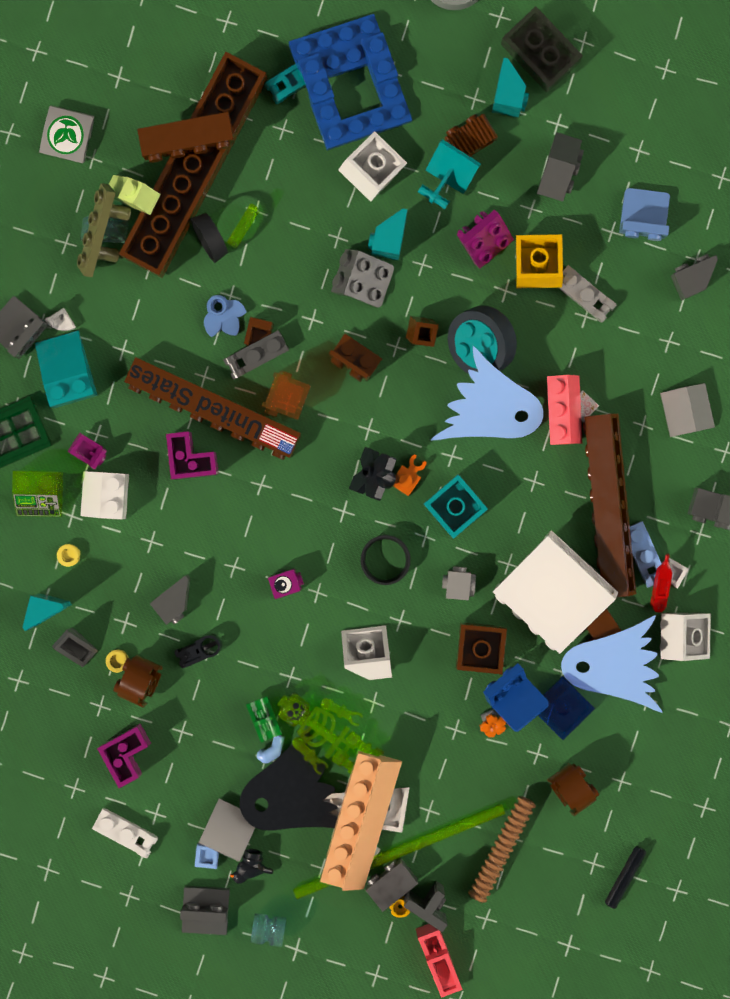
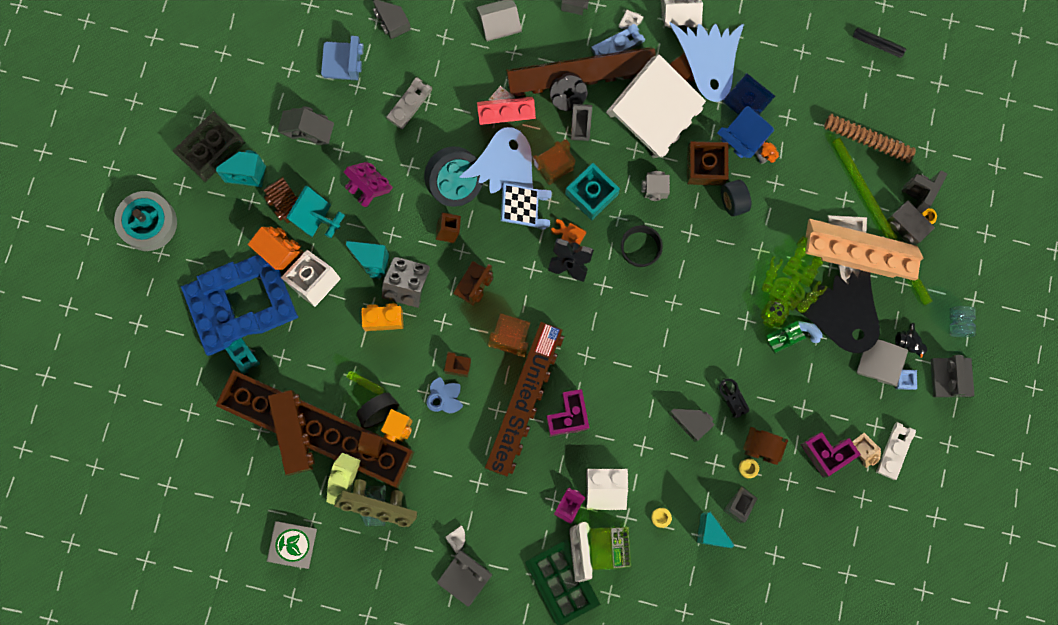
camera: 105 degrees left, 10 degrees down
teal slope [35,331,98,408] -> none
dark grey plate [223,330,289,380] -> none
magenta brick [268,568,304,599] -> none
white slope [341,626,392,680] -> none
coral slope [416,924,462,998] -> none
yellow brick [516,234,563,288] -> none
reddish brown brick [547,763,599,817] -> none
red piece [650,554,672,612] -> none
none -> orange slope [248,226,304,270]
none -> reddish brown brick [358,431,384,458]
none -> light orange brick [362,303,403,331]
none -> light orange brick [381,409,412,443]
none -> flag [501,183,552,230]
none -> clear orange plate [533,139,576,185]
none -> black plate [549,73,587,111]
none -> white plate [570,522,593,582]
none -> dark grey slope [571,104,592,141]
none -> black wheel [721,180,752,216]
none -> tan bracket [852,433,881,468]

